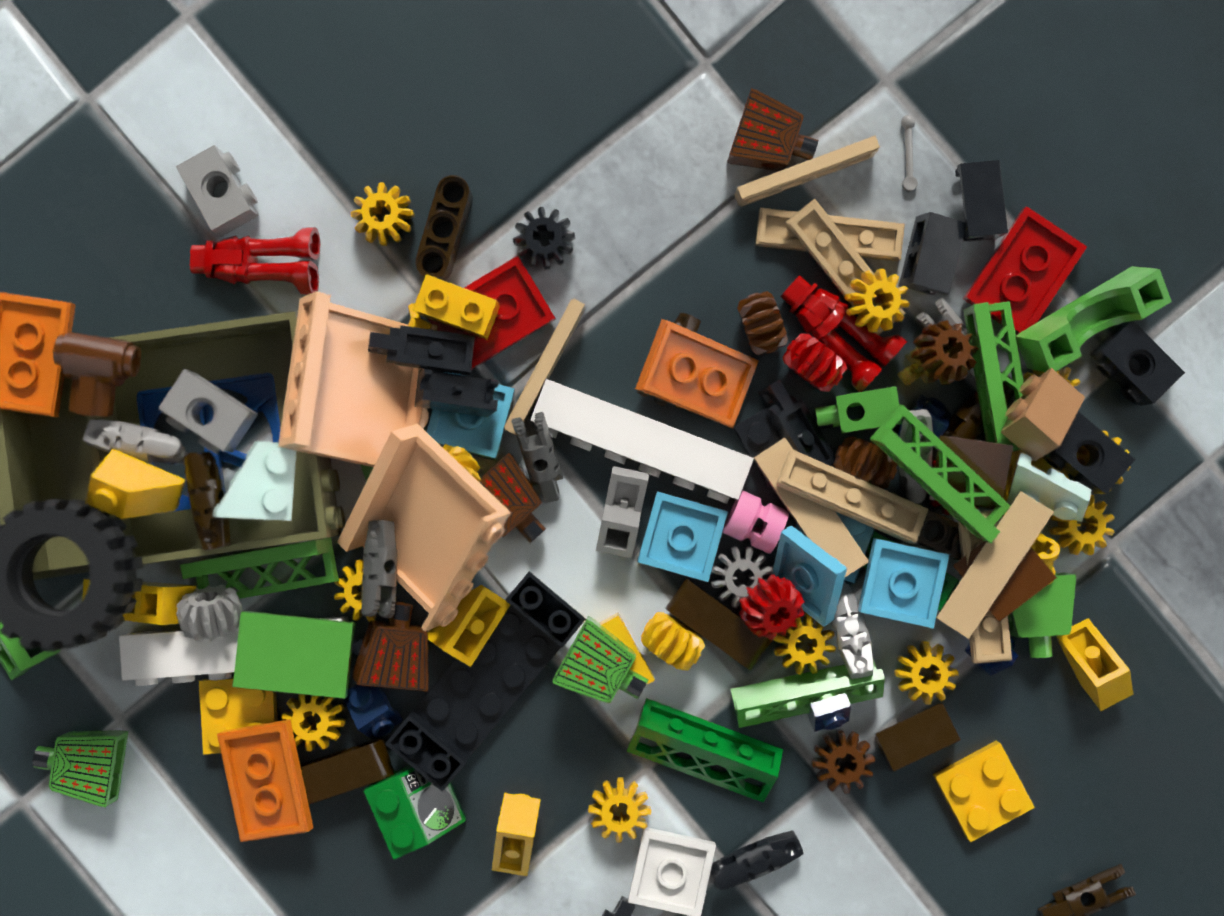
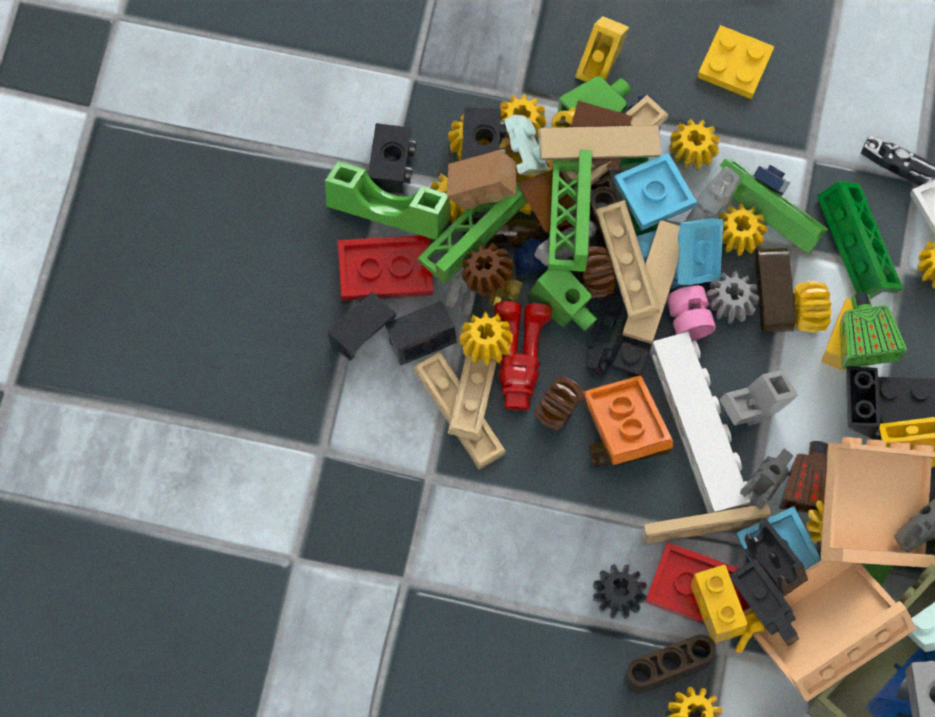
camera: 130 degrees left, 20 degrees down
medium azure plate [637,492,728,582] -> none
reddish brown torso [727,88,819,171] -> none
tan tile [734,135,880,207] -> none
red gear [739,574,805,641] -> none
red gear [782,334,847,392] -> none
reddish brown gear [811,729,875,794] -> none
dark brown hinge [875,702,961,772] -> none
light grey hinge [901,115,918,192] -> none

